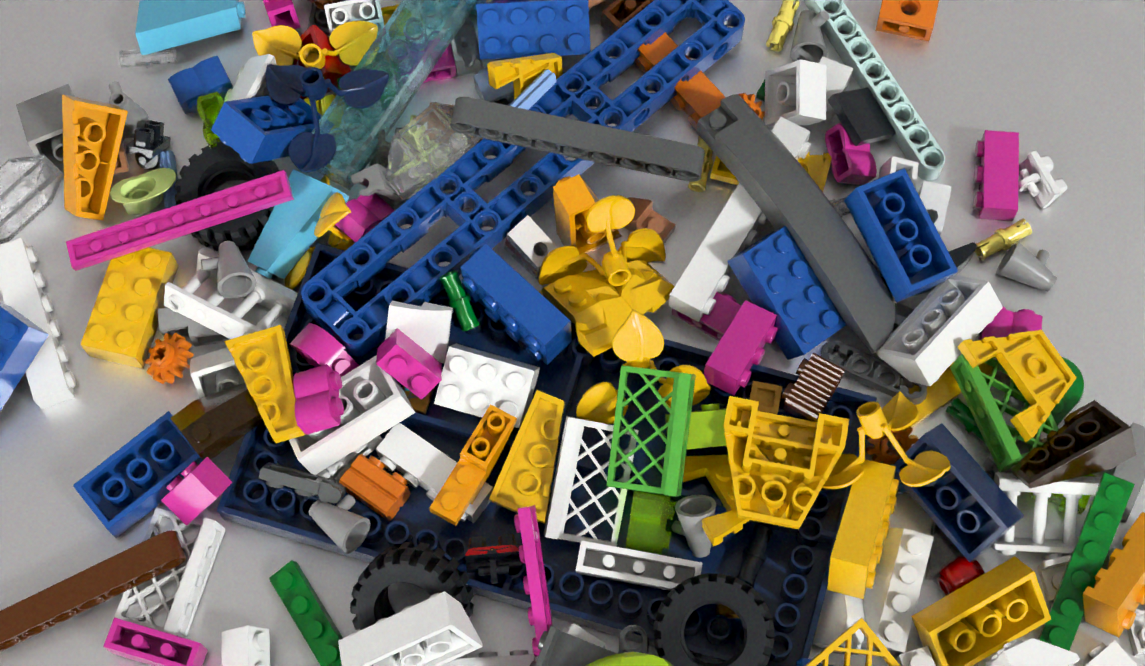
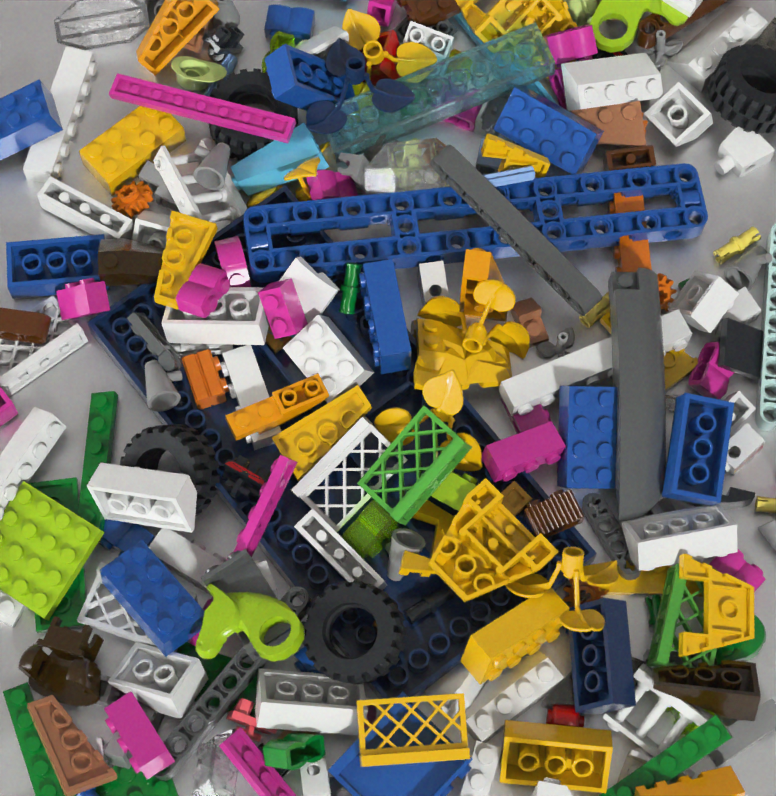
camera: 30 degrees right, 0 degrees up
none -> white brick [37,176,134,239]
none -> light grey plant [536,327,575,359]

